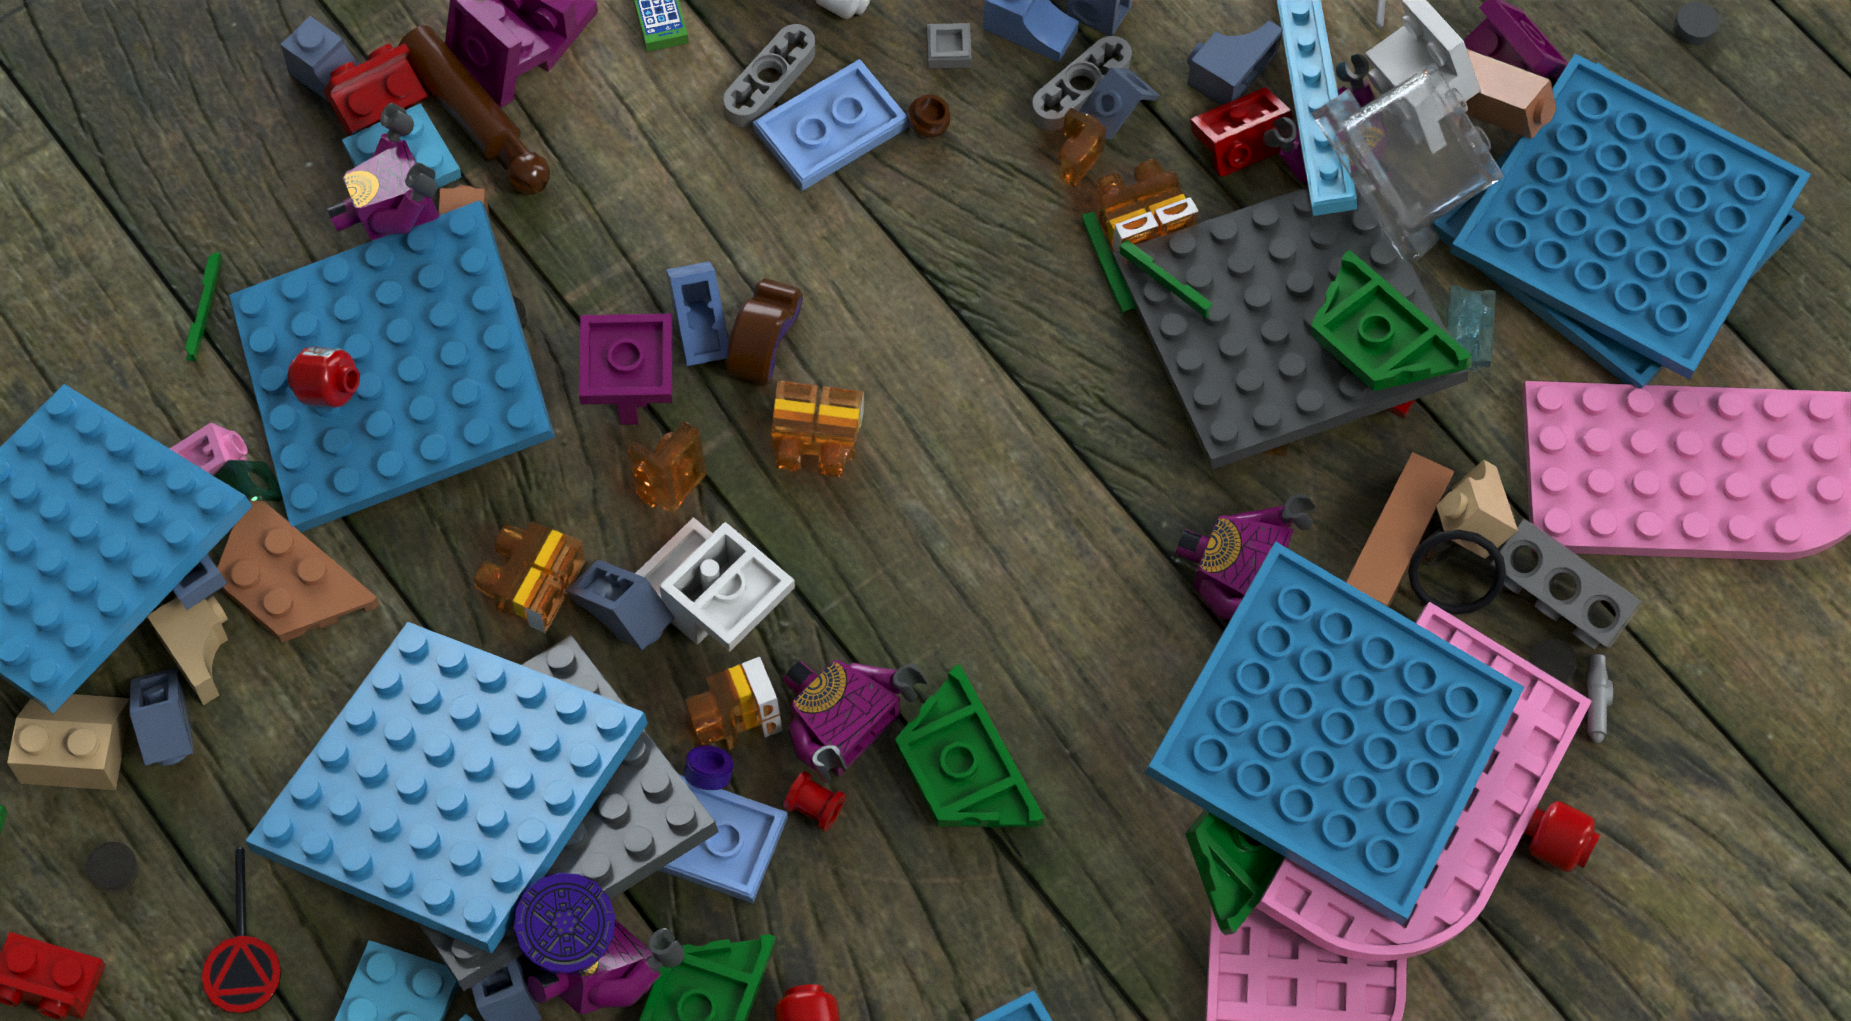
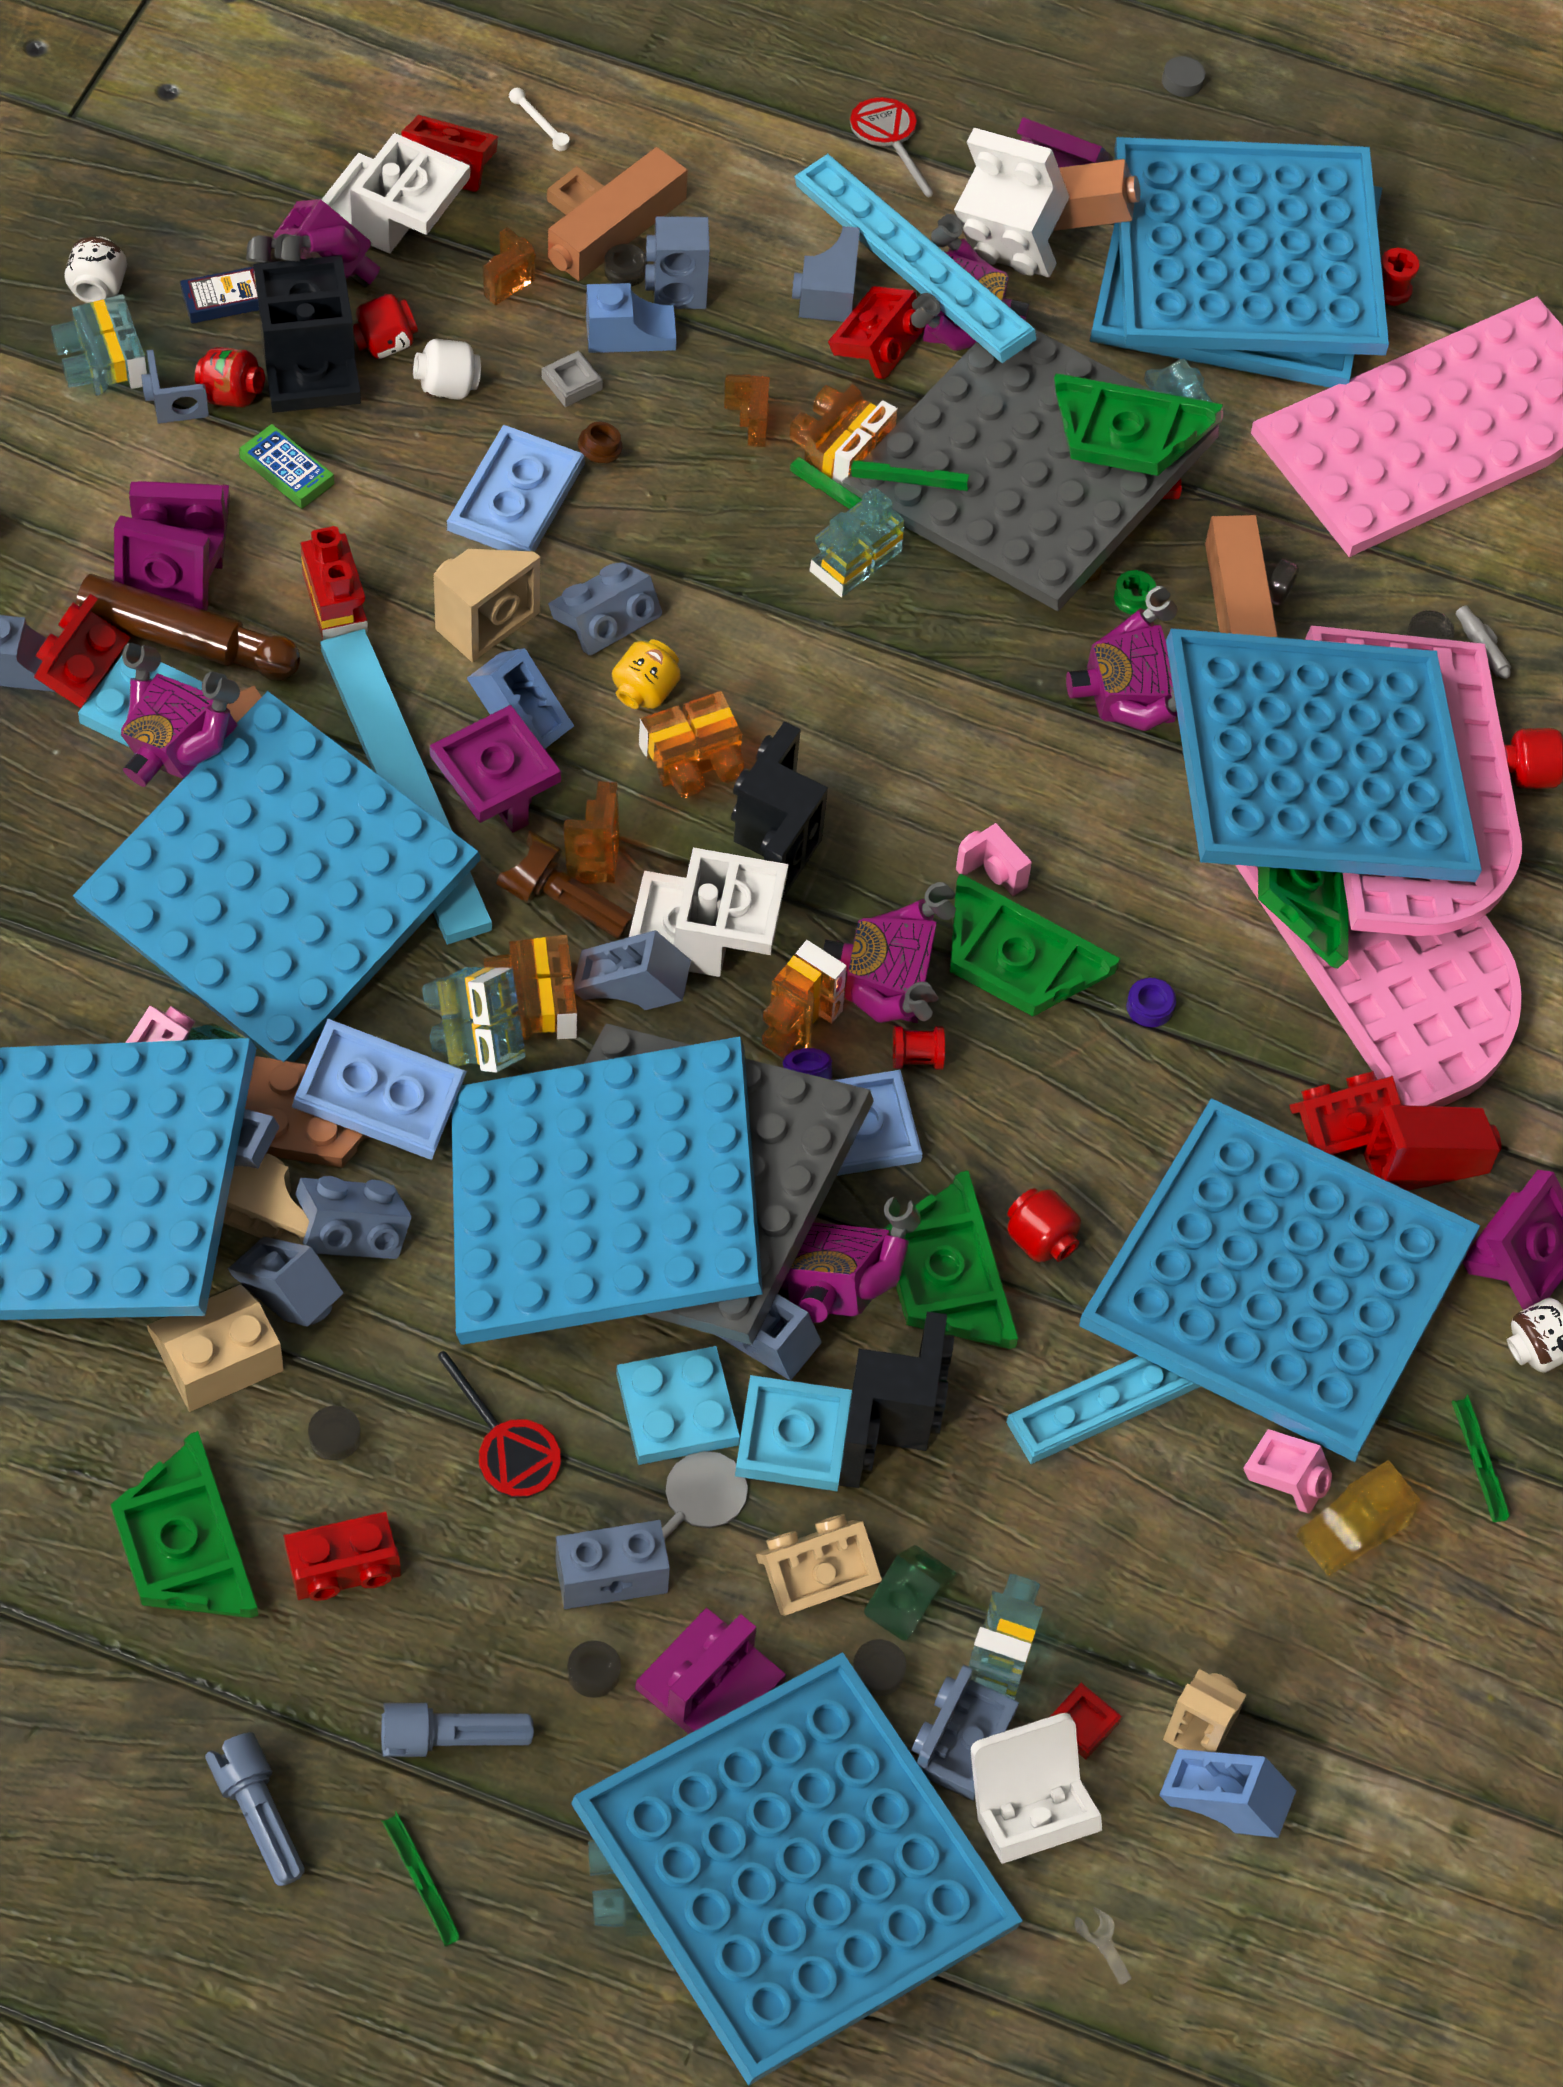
camera: 35 degrees left, 5 degrees down
green piece [185,252,223,362] -> none
red head [287,346,360,408] -> none
dark purple tile [514,872,615,975] -> none
light grey beam [723,24,815,127] -> none
reddish brown animal [725,278,803,386] -> none
light grey beam [1032,36,1132,131] -> none
sand blue bracket [1078,67,1160,139] -> none
clear windscreen [1311,62,1504,266] -> none
black piece [1408,530,1506,615] -> none
tan arch [1436,460,1518,559] -> none
light grey brick [1491,519,1644,649] -> none
none -> light blue tile [292,1019,467,1160]
none -> sand blue bracket [295,1176,412,1259]
none -> red hips [300,526,368,640]
none -> medium azure tile [320,629,492,945]
none -> clear light blue hips [422,967,526,1072]
none -> tan slope [433,549,540,662]
none -> reddish brown piece [496,830,633,939]
none -> sand blue bracket [548,562,662,655]
none -> yellow head [612,639,681,709]
none -> black bracket [731,721,828,900]
none -> clear light blue hips [810,488,904,598]
none -> bright pink bracket [956,823,1032,896]
none -> green bush [1114,570,1156,615]
none -> dark purple tile [1126,978,1176,1027]
none -> red bush [1381,248,1420,306]

